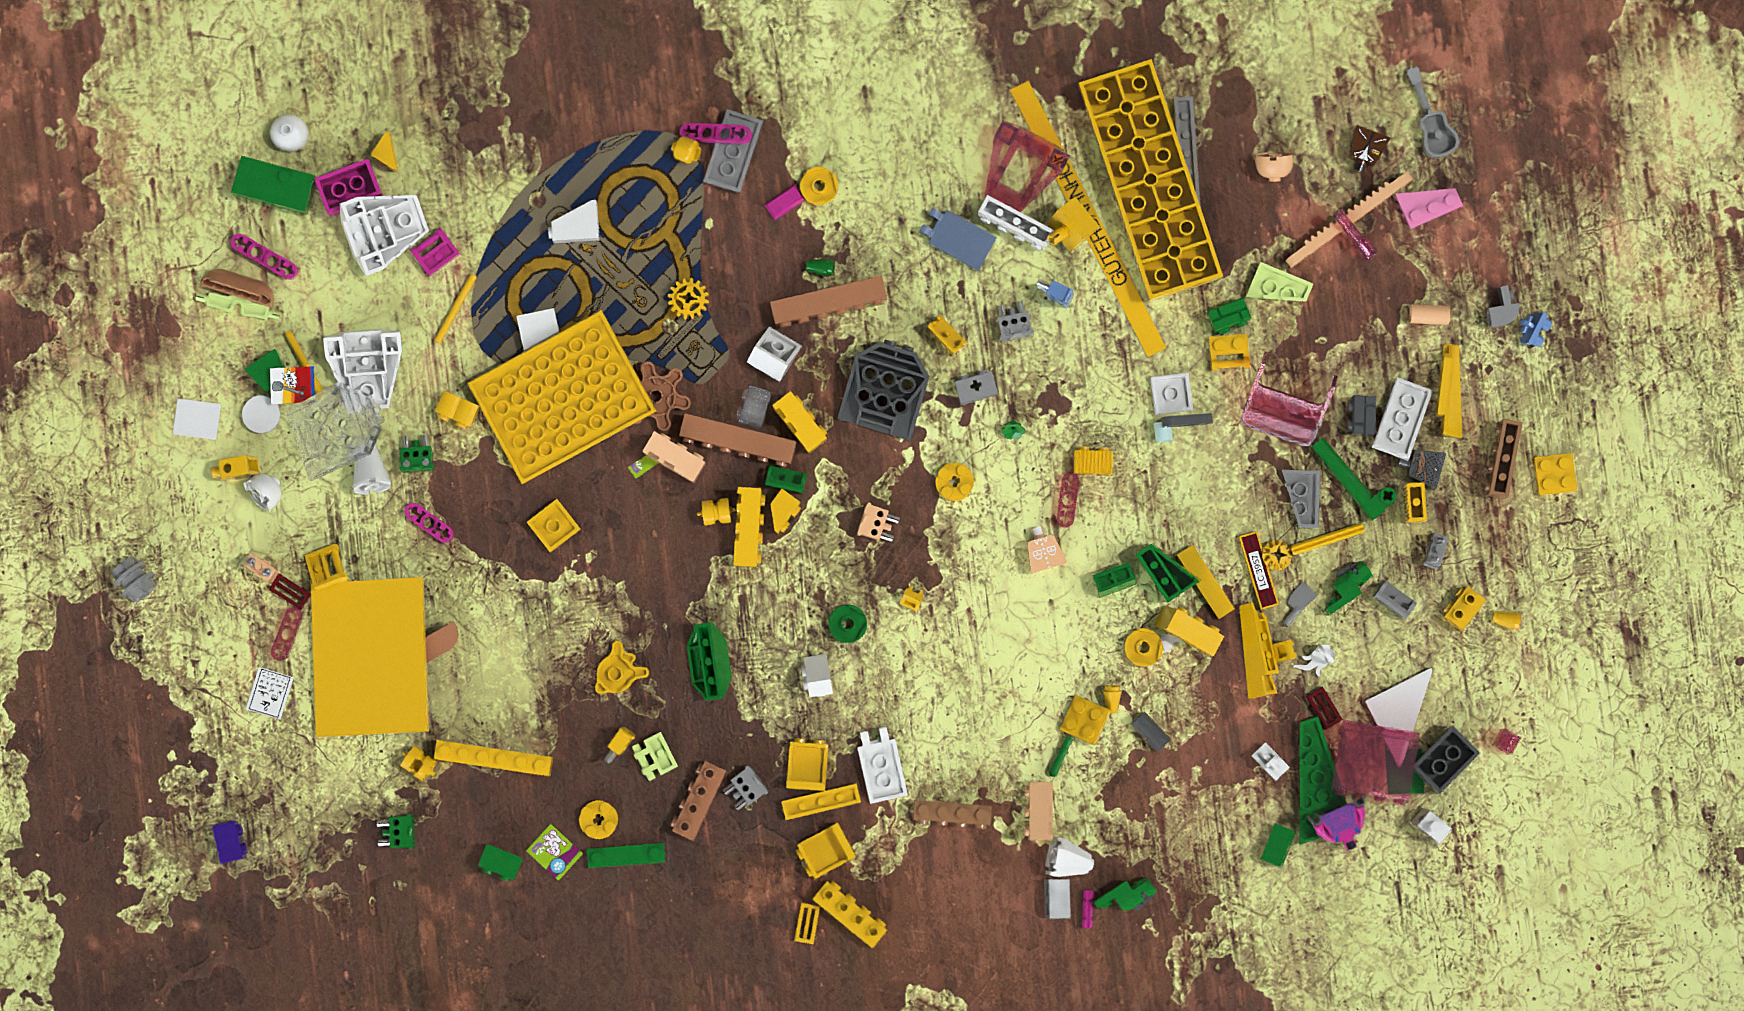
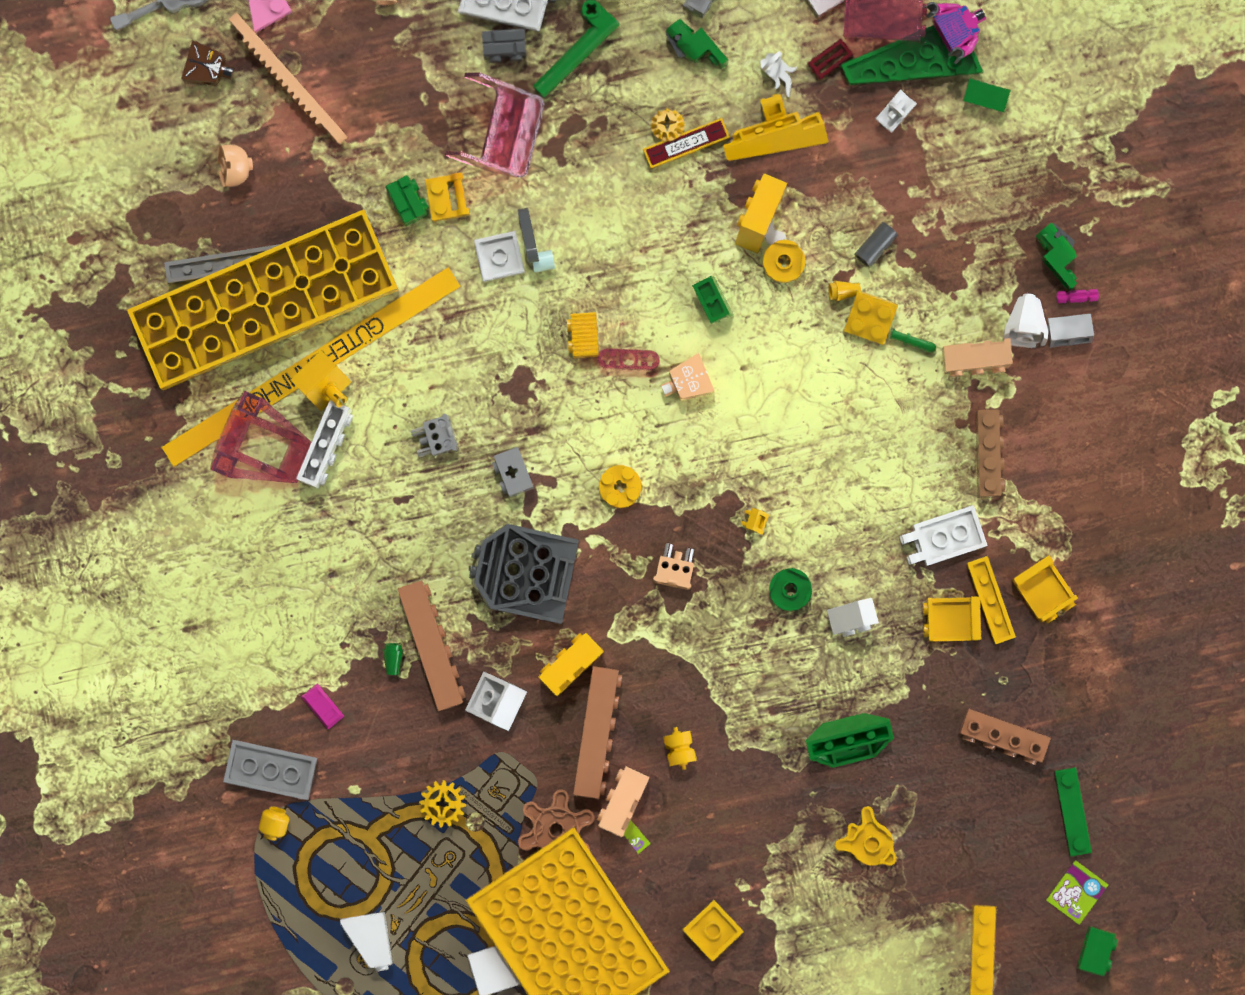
camera: 90 degrees left, 0 degrees up
yellow plate [579,800,618,839] -> none
yellow piece [604,726,636,763] -> none
yellowish green plate [632,732,678,781] -> none
dark pink beam [680,123,752,144] -> none
light grey piece [723,765,769,810] -> none
yellow wedge [734,487,765,568] -> none
clear brick [736,386,772,430] -> none
green hinge [765,465,807,494] -> none
yellow slope [771,489,801,534] -> none
yellow tile [794,903,820,944] -> none
yellow plate [800,167,838,205] -> none
yellow brick [813,881,887,948] -> none
sand blue tile [919,208,997,271] -> none
yellow hinge [927,315,967,356] -> none
green plant [1001,421,1025,439] -> none
medium blue piece [1037,279,1074,308] -> none
green wedge [1135,543,1201,602] -> none
yellow tile [1176,545,1235,620] -> none
yellowish green wing [1246,262,1313,301] -> none
light grey wing [1282,470,1321,529] -> none
light grey piece [1282,582,1317,627] -> none
yellow axle [1290,523,1364,555] -> none
clear pink pin [1333,209,1377,261] -> none

